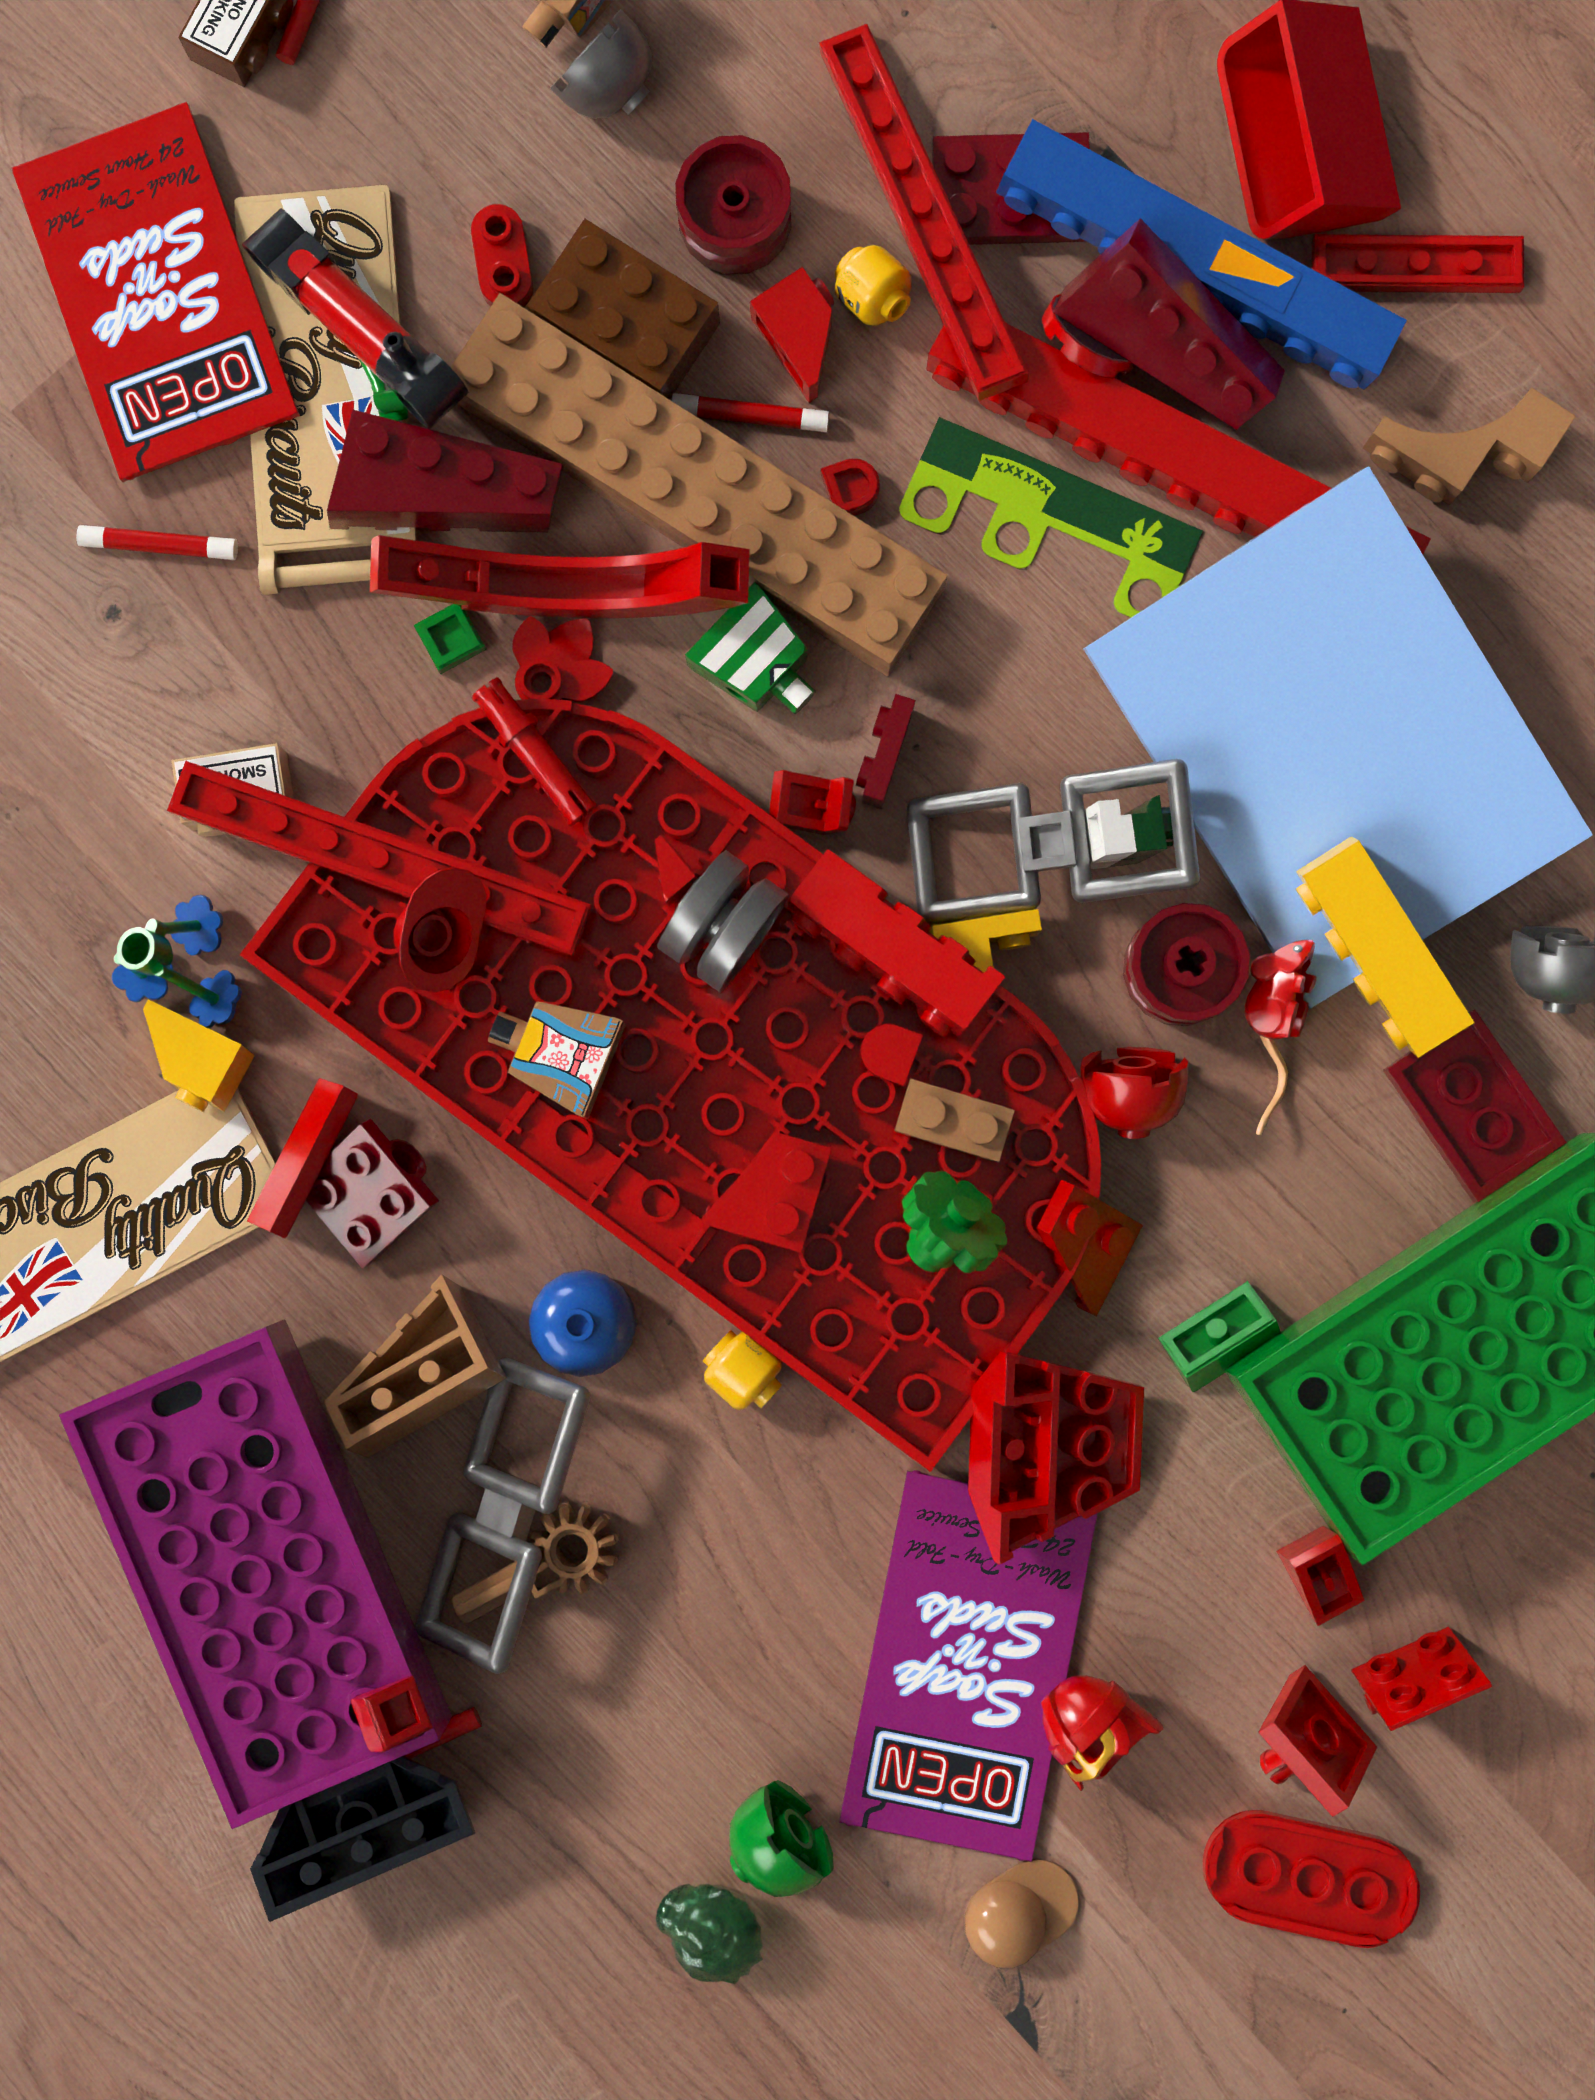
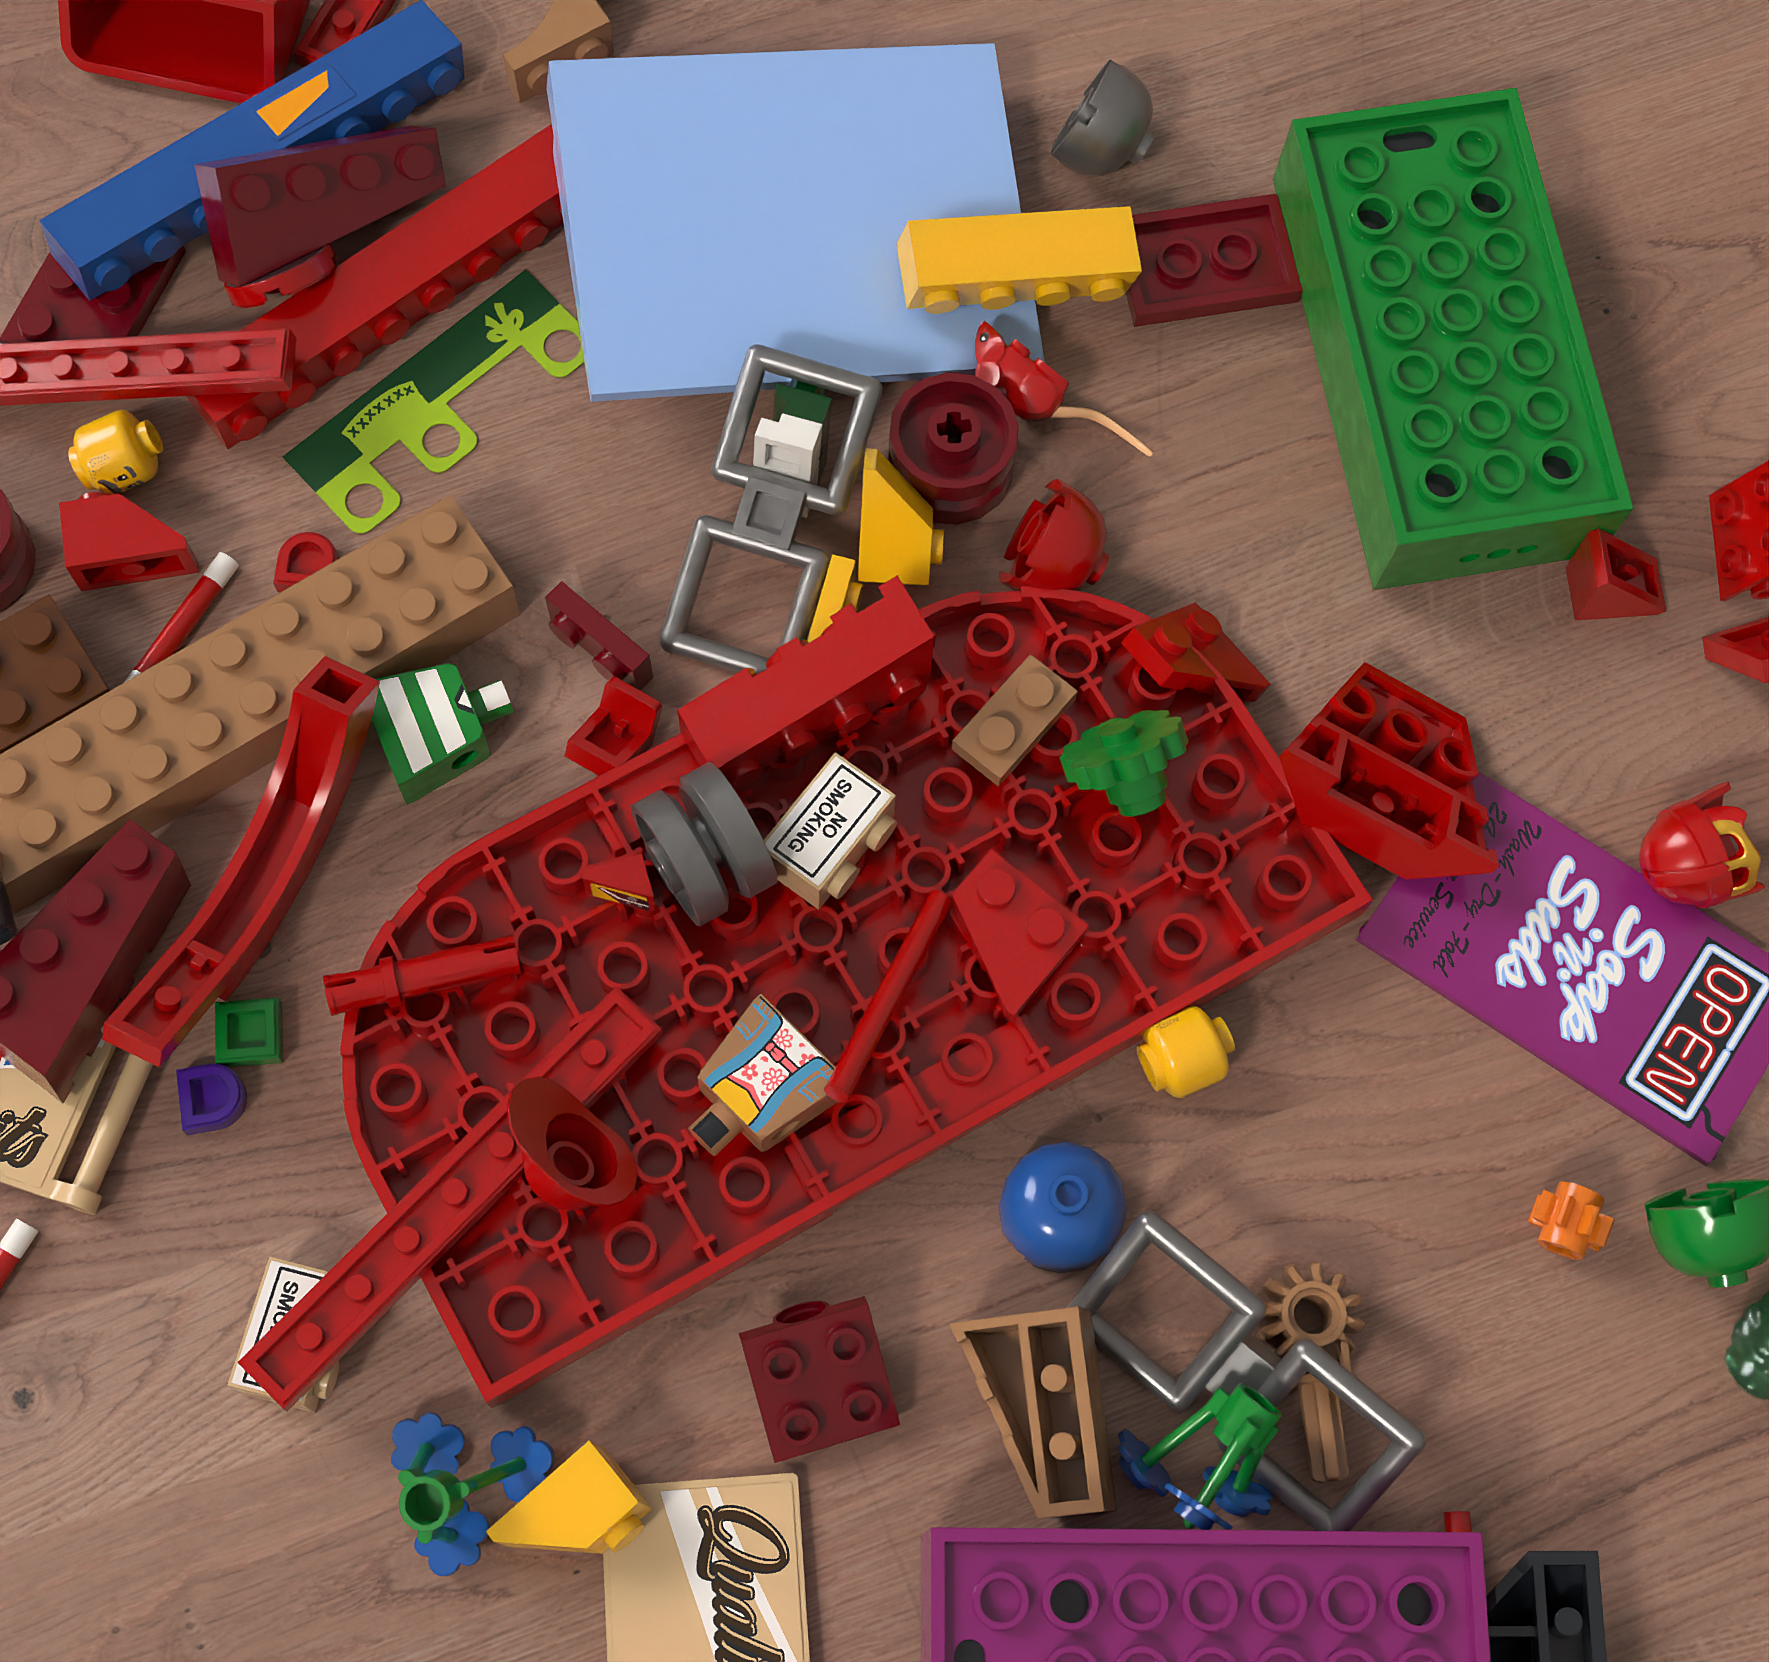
camera: 75 degrees left, 15 degrees down
red tile [247,1078,358,1239] -> none
red slope [351,1675,433,1752] -> none
red plate [512,616,613,702] -> none
red tile [861,1024,923,1087] -> none
green slope [1158,1281,1281,1392] -> none
none -> dark purple tile [176,1064,247,1136]
none -> brick [764,752,897,910]
none -> red bar [824,890,952,1102]
none -> yellow slope [858,448,944,585]
none -> plant [1118,1383,1282,1530]
none -> orange gear [1528,1181,1615,1260]

